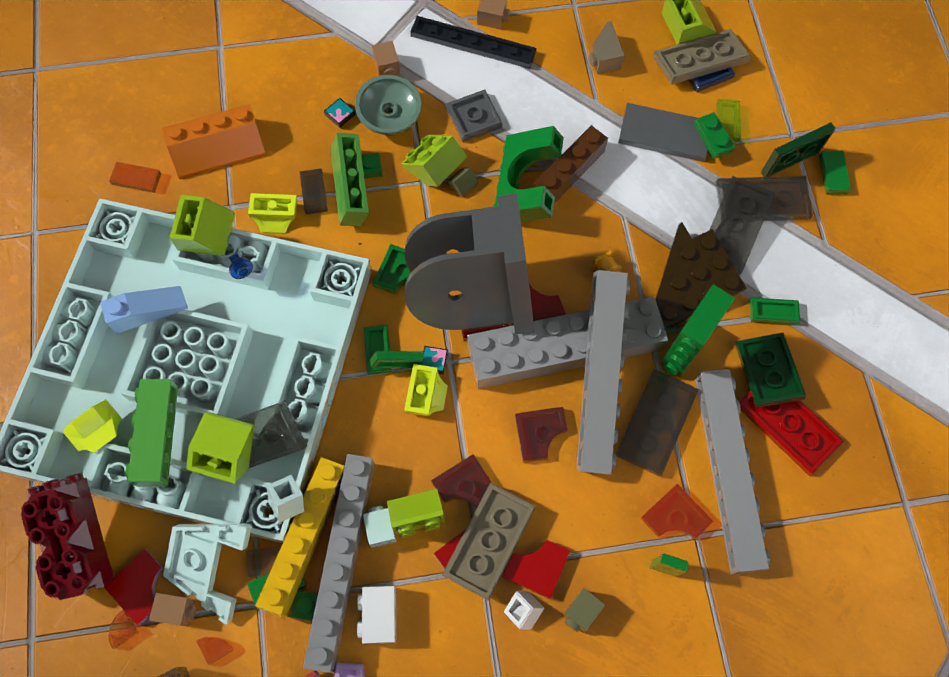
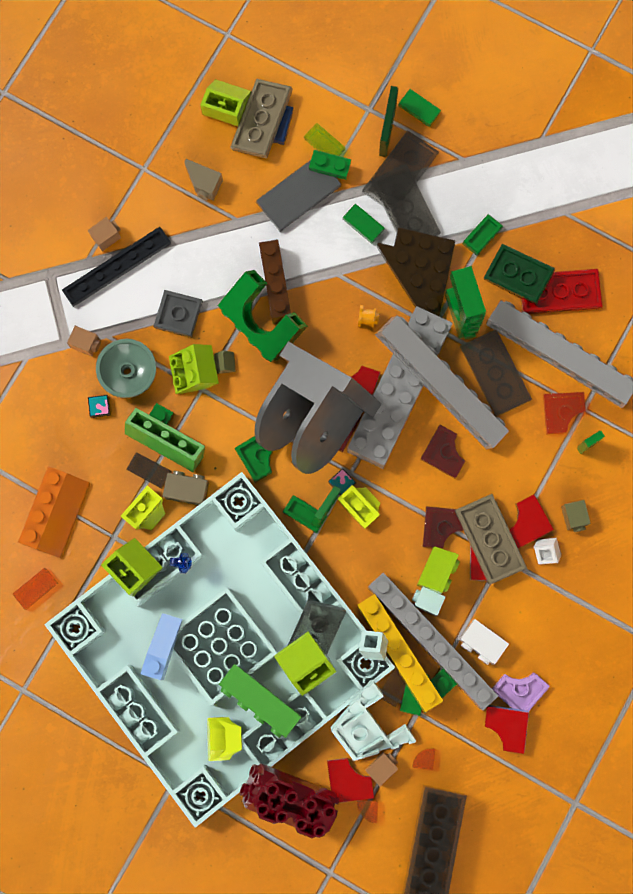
camera: 45 degrees left, 10 degrees up
none -> dark tan brick [162,471,209,505]
none -> green tile [342,203,385,244]

